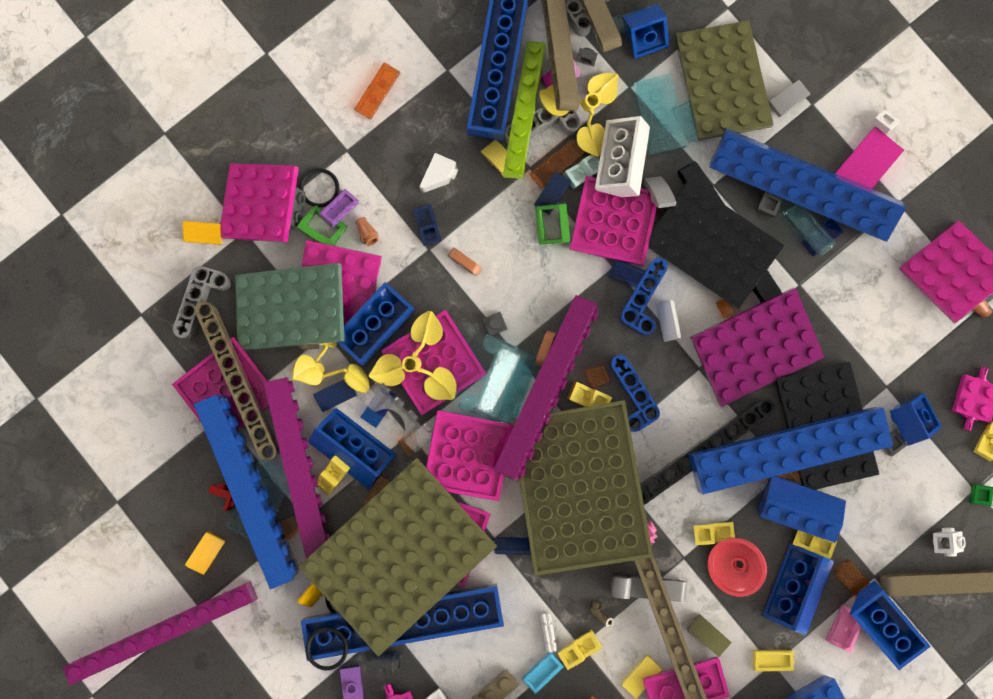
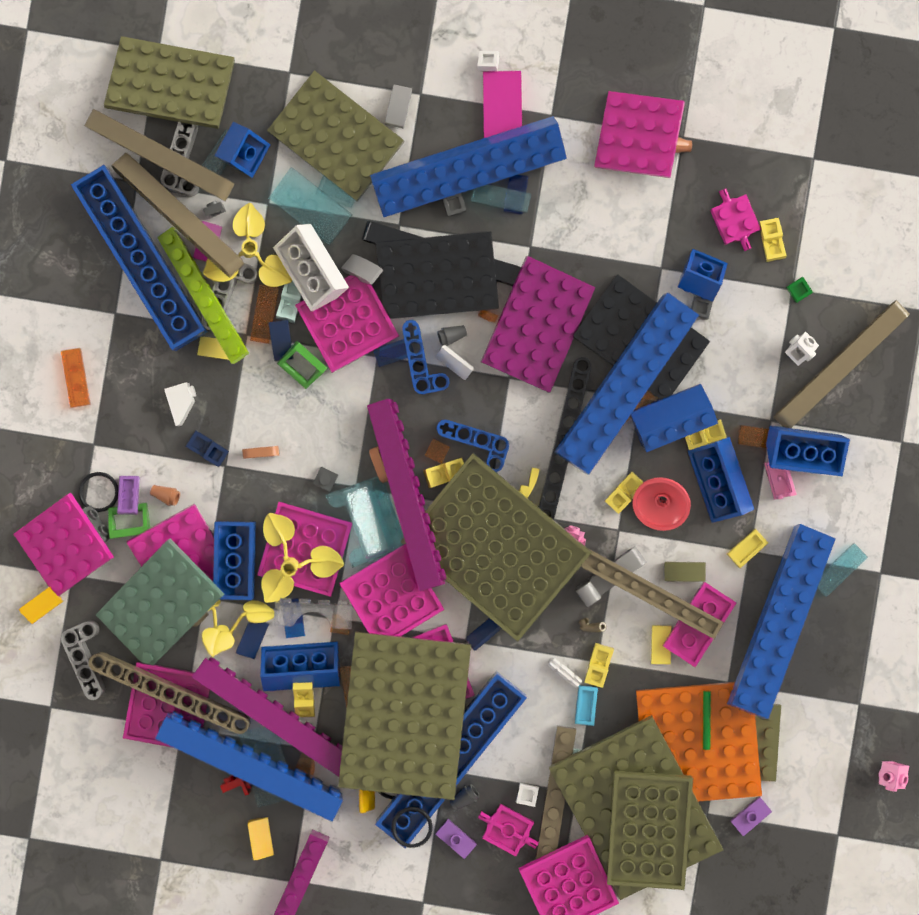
camera: 35 degrees left, 5 degrees up
none -> dark grey cone [437,325,467,346]
none -> light yellow slope [519,467,540,498]

